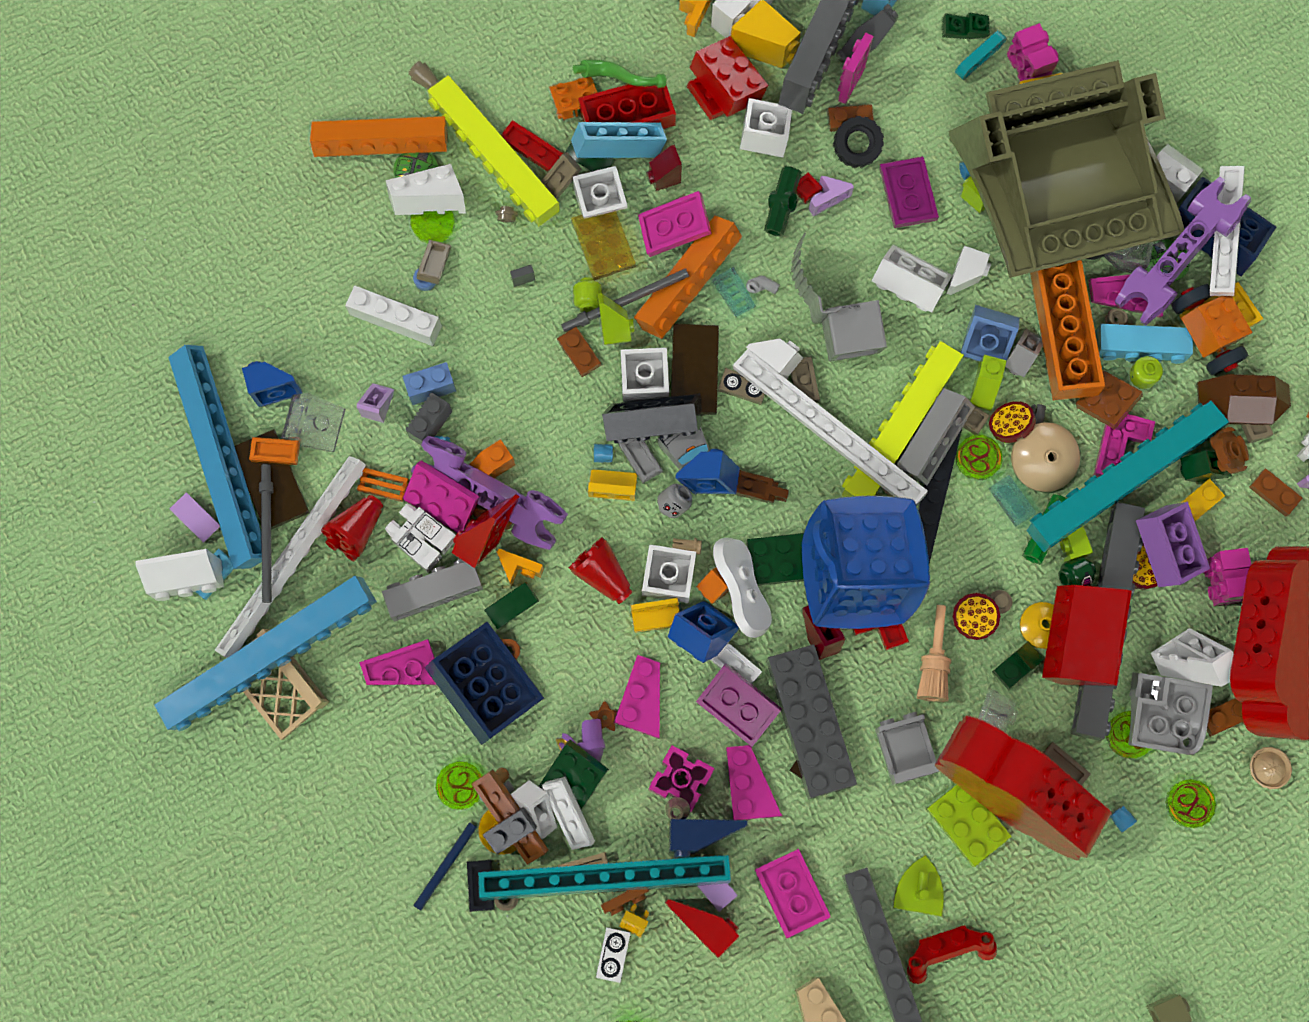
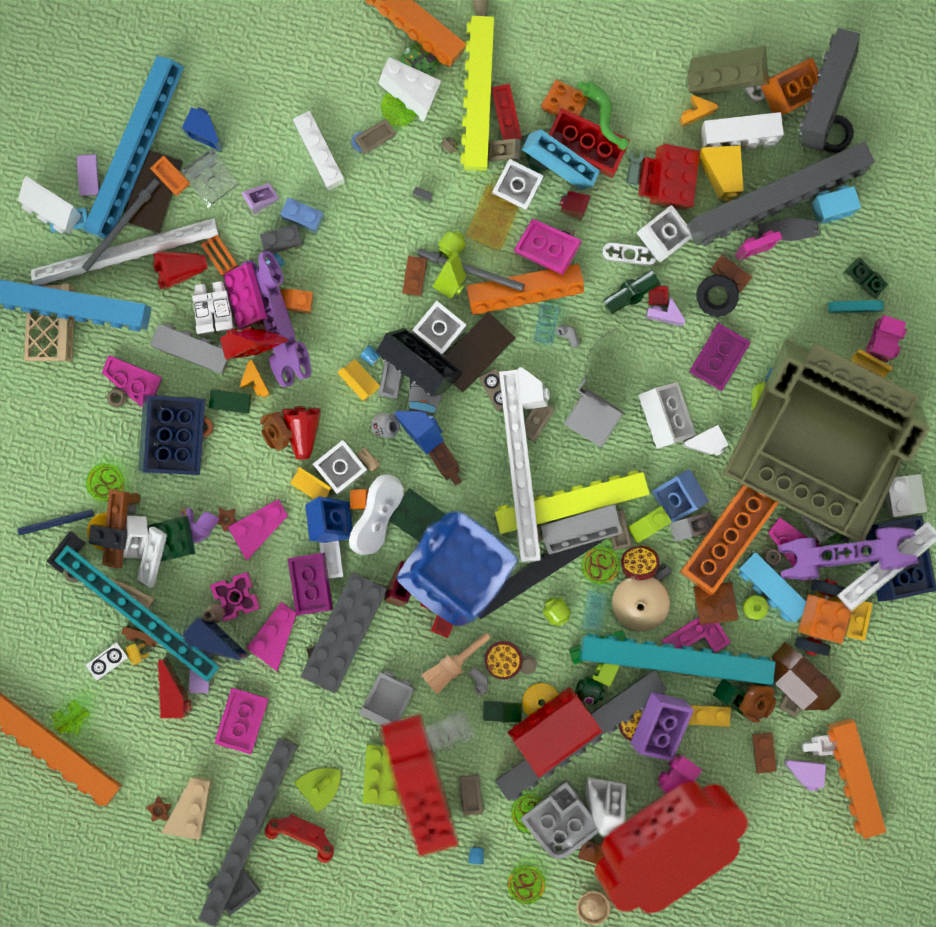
camera: 40 degrees right, 10 degrees up
none -> dark tan plate [107,389,127,408]
none -> dark orange plate [260,412,292,451]
none -> light grey arm [468,667,488,696]
none -> lime head [542,597,571,626]
none -> white beam [602,243,657,266]
none -> sand green bar [626,151,644,186]

